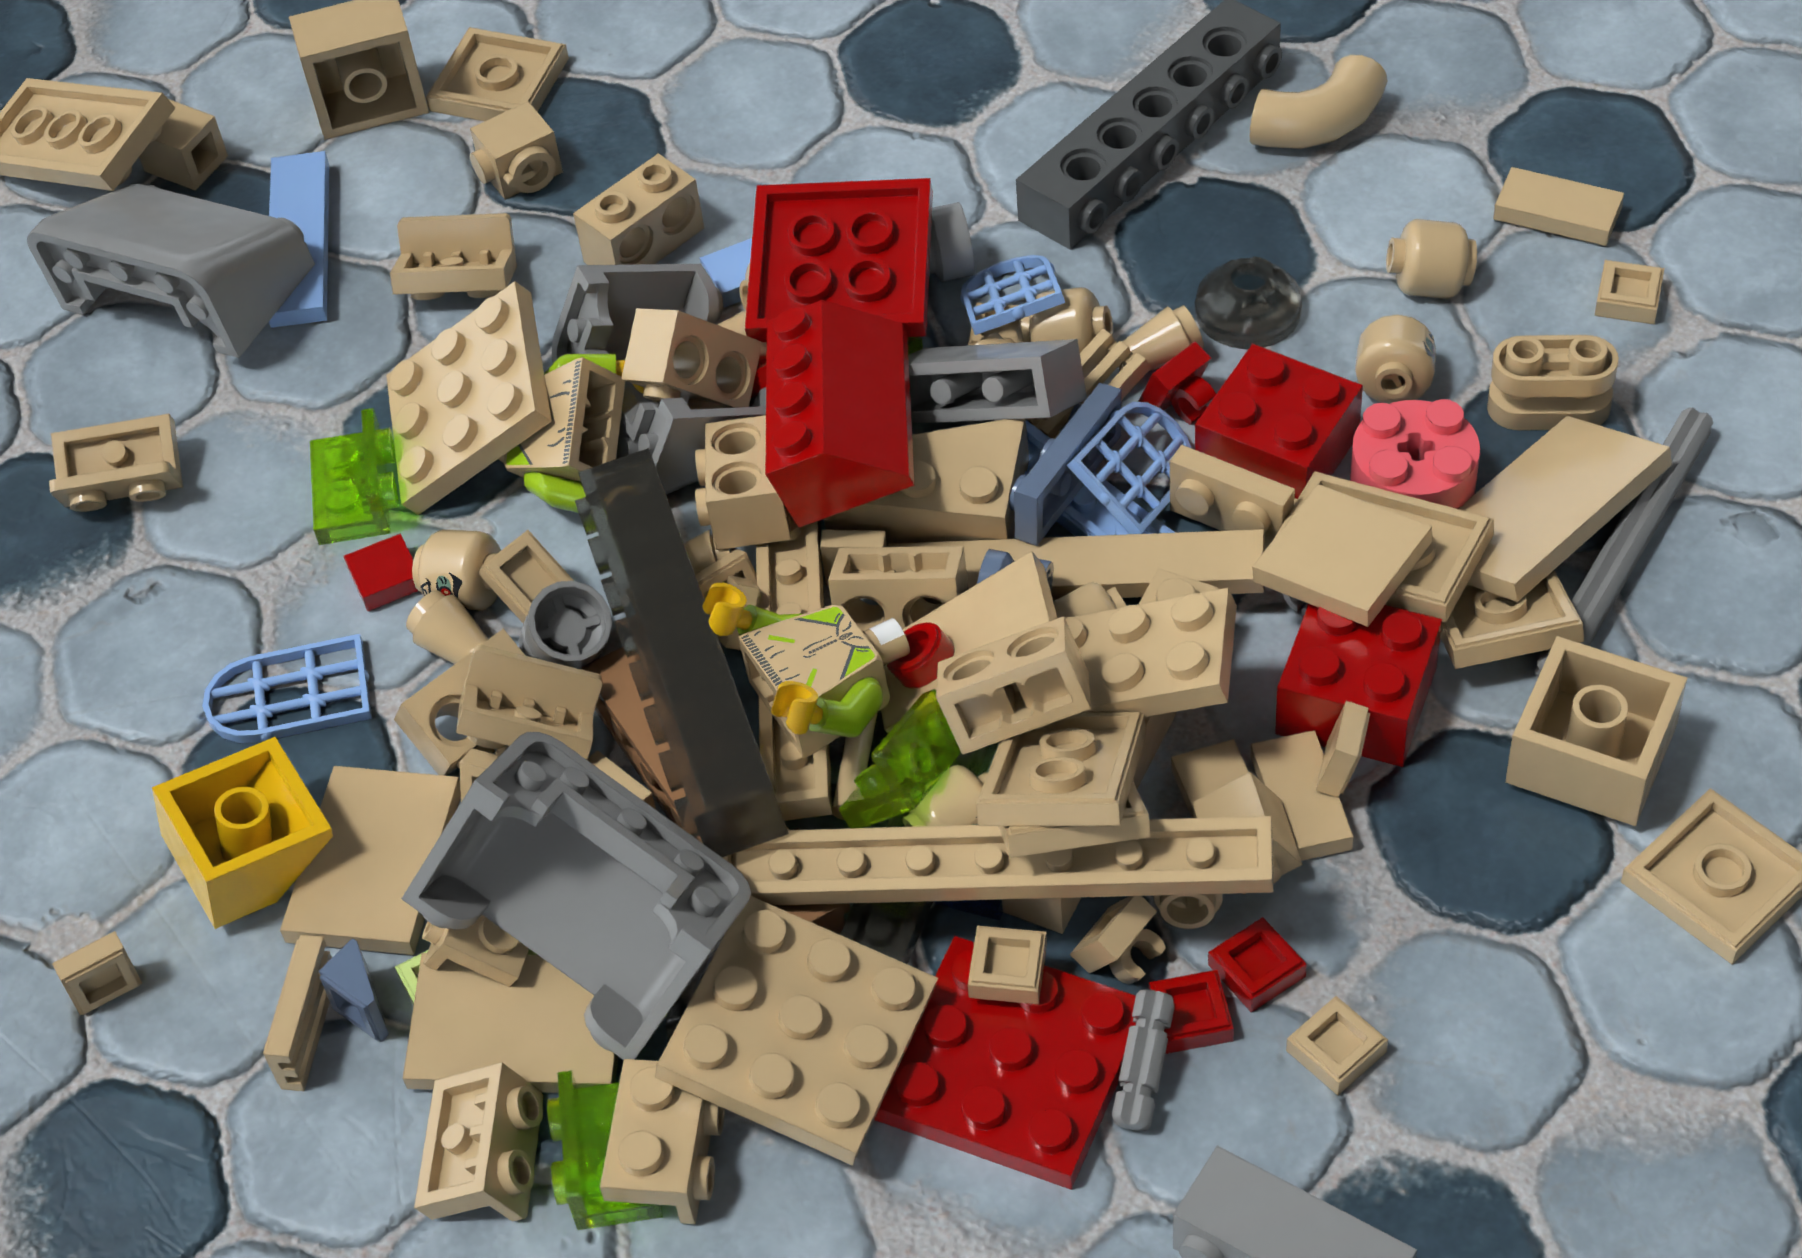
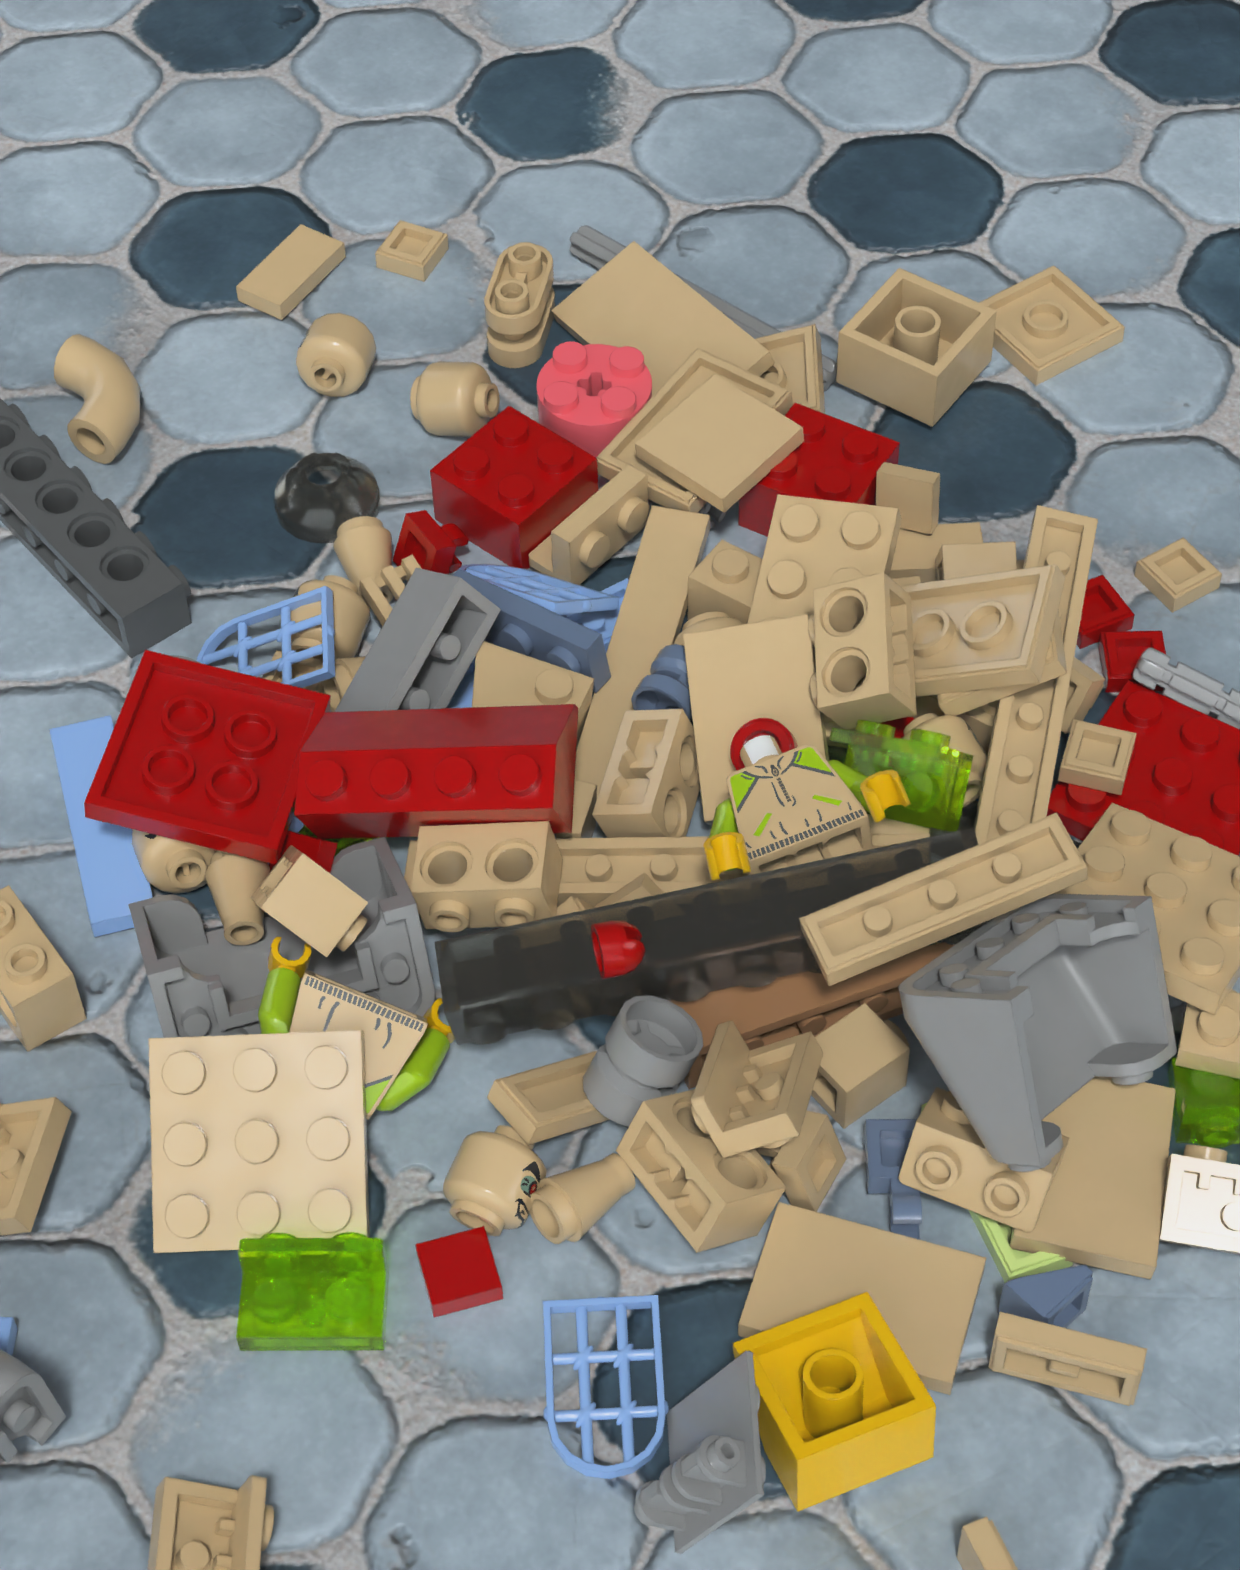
camera: 85 degrees left, 0 degrees up
none -> red hinge [591,920,646,979]
none -> light grey hinge [634,1350,766,1554]
none -> tan tile [799,812,1088,986]

